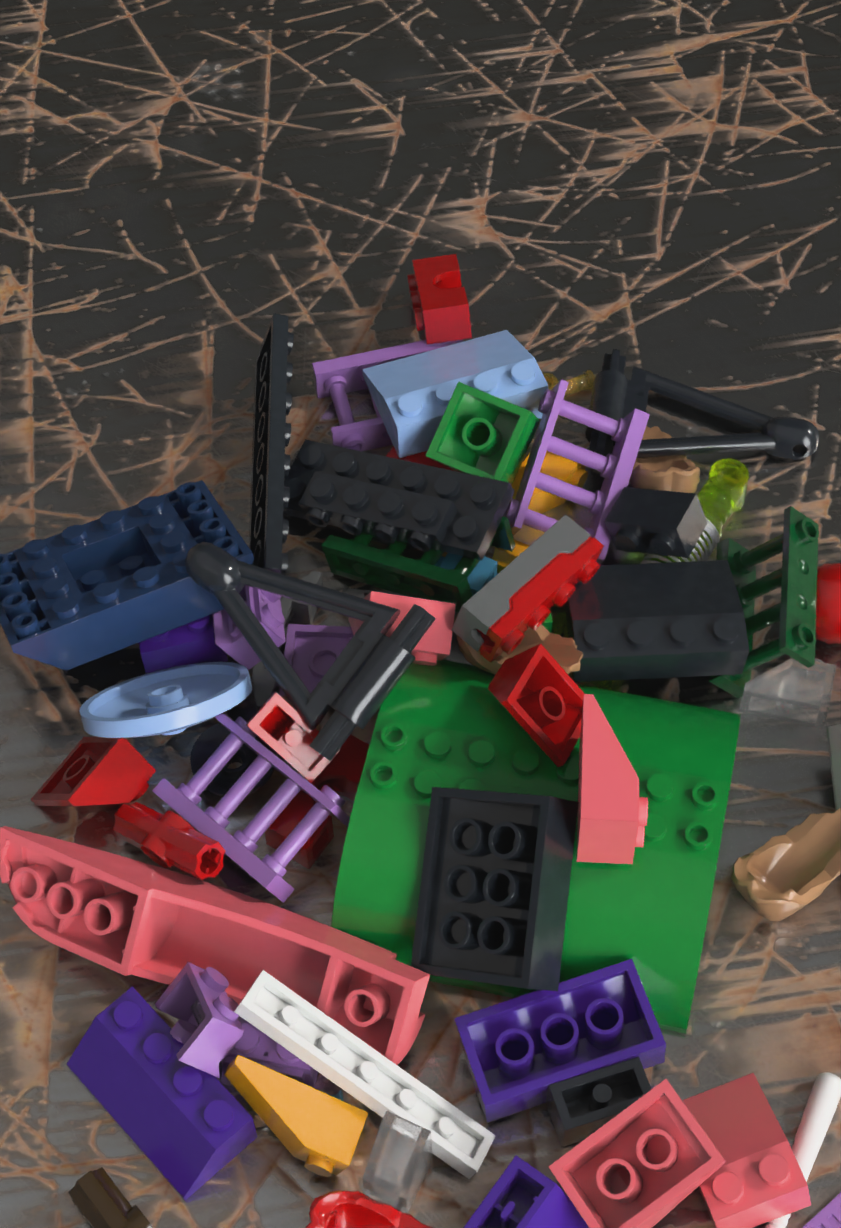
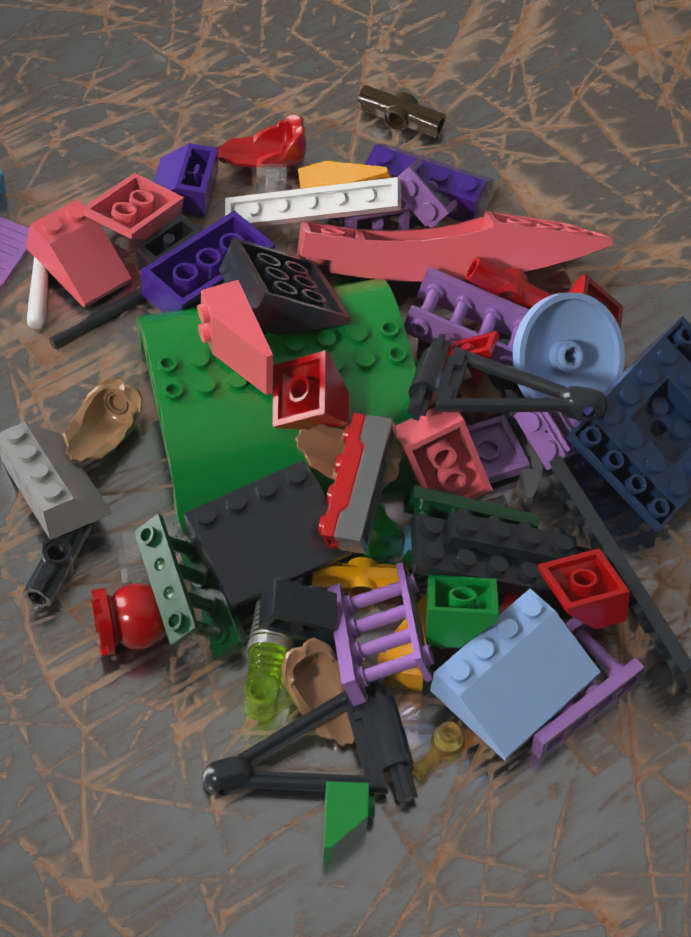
camera: 150 degrees right, 0 degrees up
red arch [407,254,472,344] -> none
none -> black bar [49,286,145,349]
none -> green slope [323,781,375,862]
none -> red slope [538,548,630,629]

